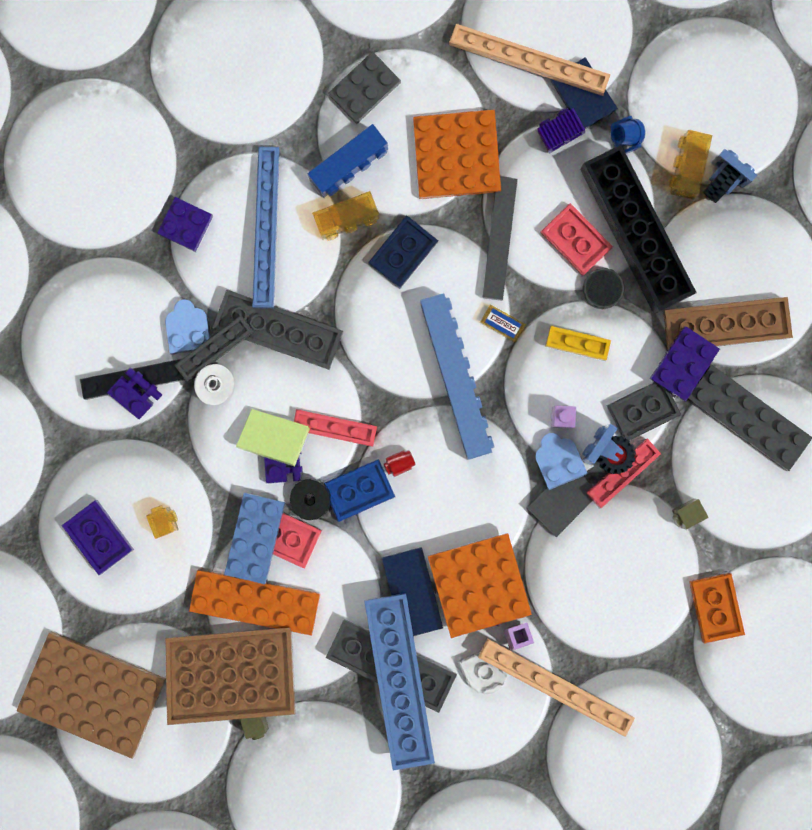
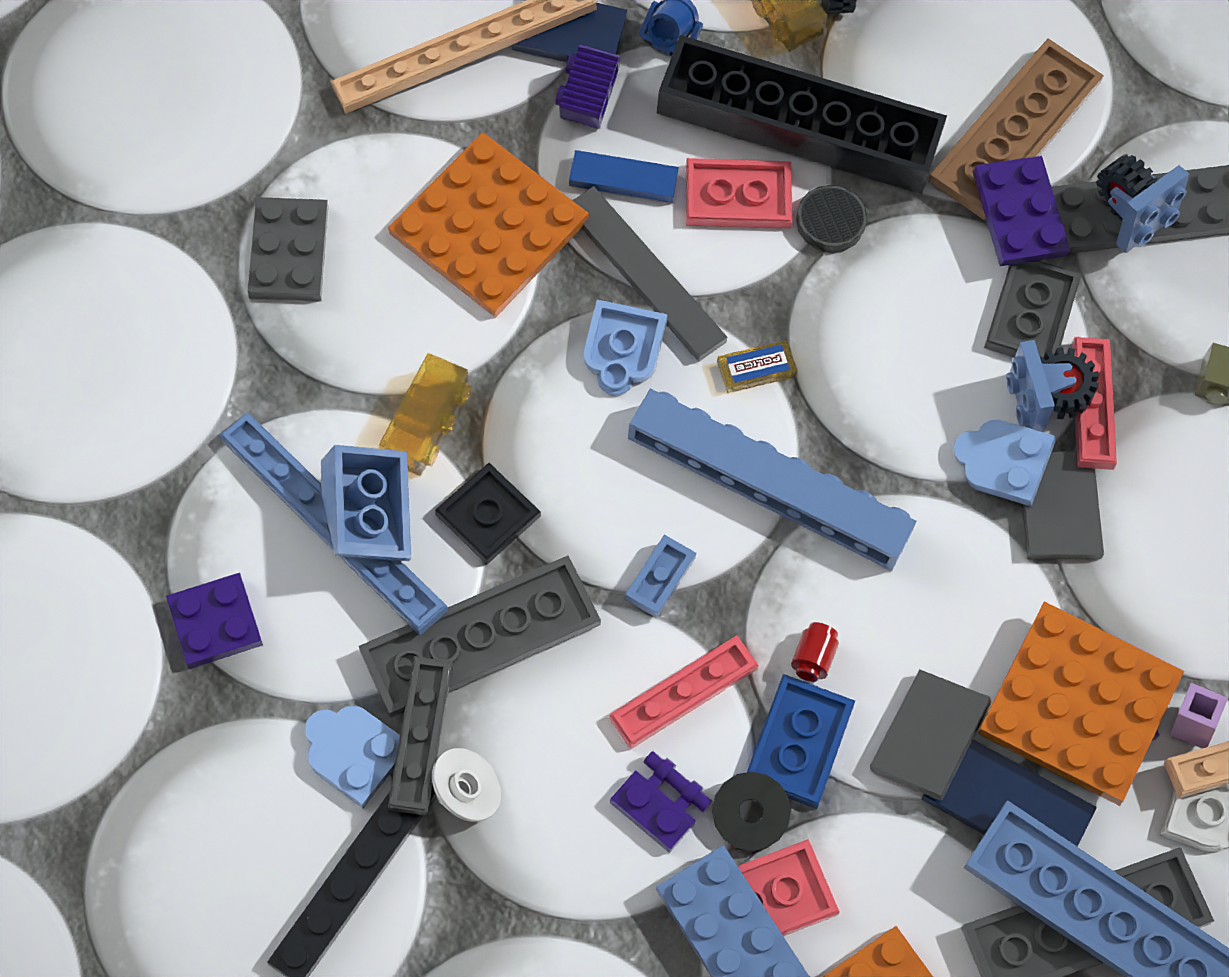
camera: 50 degrees left, 20 degrees down
dark purple plate [107,367,163,419] -> none
yellowish green tile [236,409,310,467] -> none
blue brick [307,124,388,198] -> none
dark blue tile [368,215,439,289] -> none
yellow plate [545,326,611,361] -> none
lavender brick [551,406,576,428] -> none
none -> medium blue slope [321,445,411,561]
none -> black tile [435,462,541,565]
none -> blue tile [569,150,679,203]
none -> light blue plate [583,300,668,396]
none -> medium blue plate [625,534,697,618]
none -> dark grey tile [870,669,991,801]
none -> medium blue plate [1096,154,1189,253]

